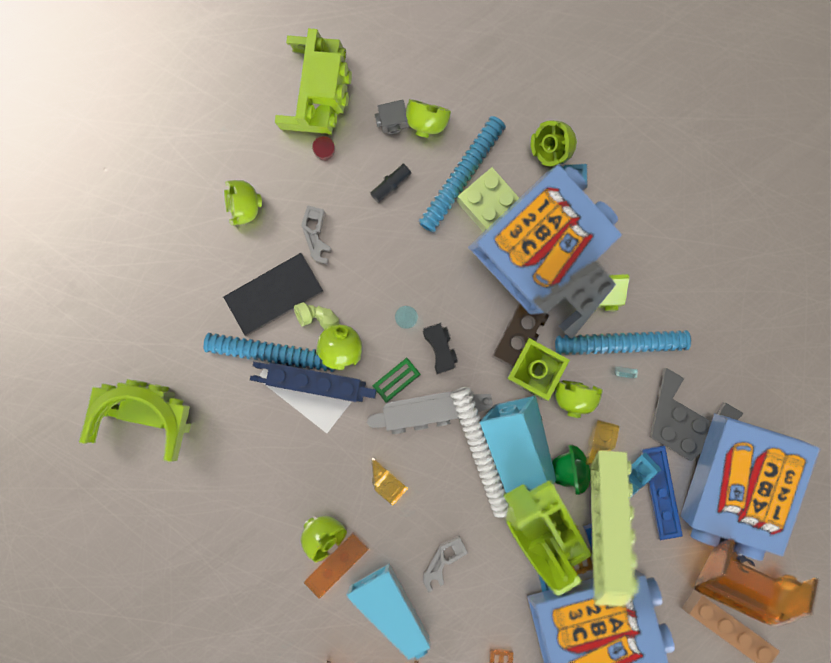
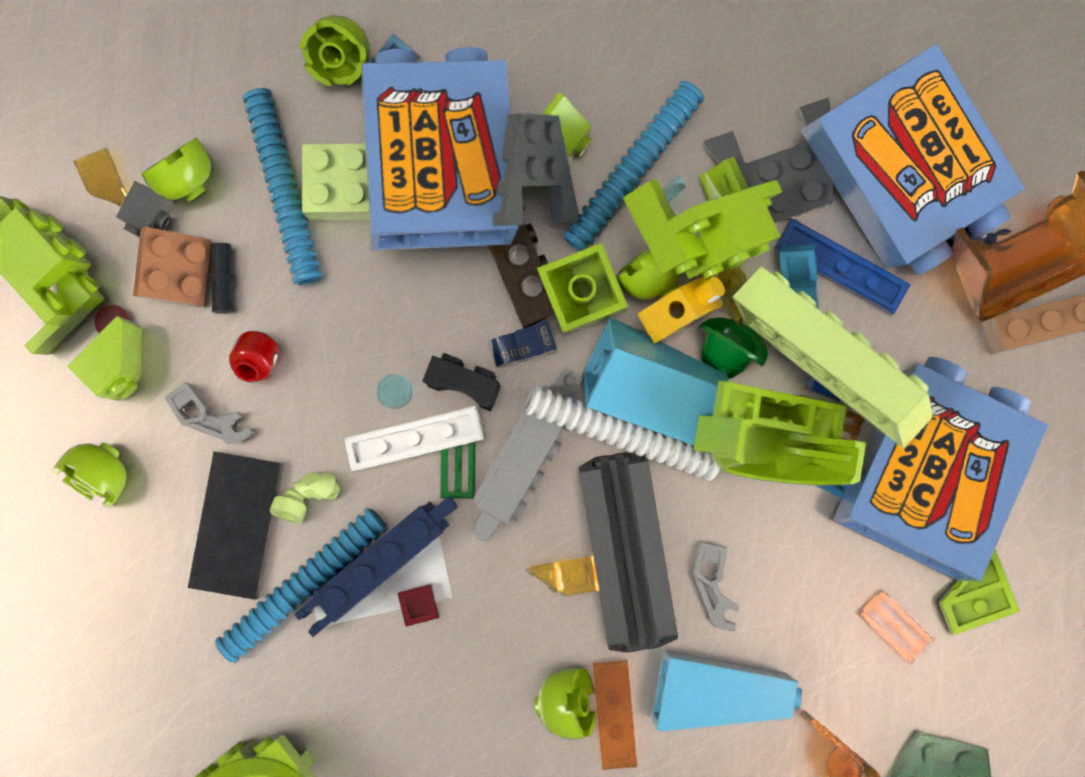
camera: 45 degrees left, 0 degrees up
lime cylinder [316,324,362,370] -> none
none -> lime slope [67,316,143,401]
none -> clear yellow slope [73,148,127,207]
none -> nougat plate [133,227,212,307]
none -> red head [228,331,279,382]
none -> white tile [344,405,485,472]
none -> dark red tile [397,584,440,627]
none -> dark blue leg [489,320,558,368]
none -> dark grey piece [579,452,678,653]
none -> lime piece [623,157,782,280]
none -> yellow torso [638,276,725,344]

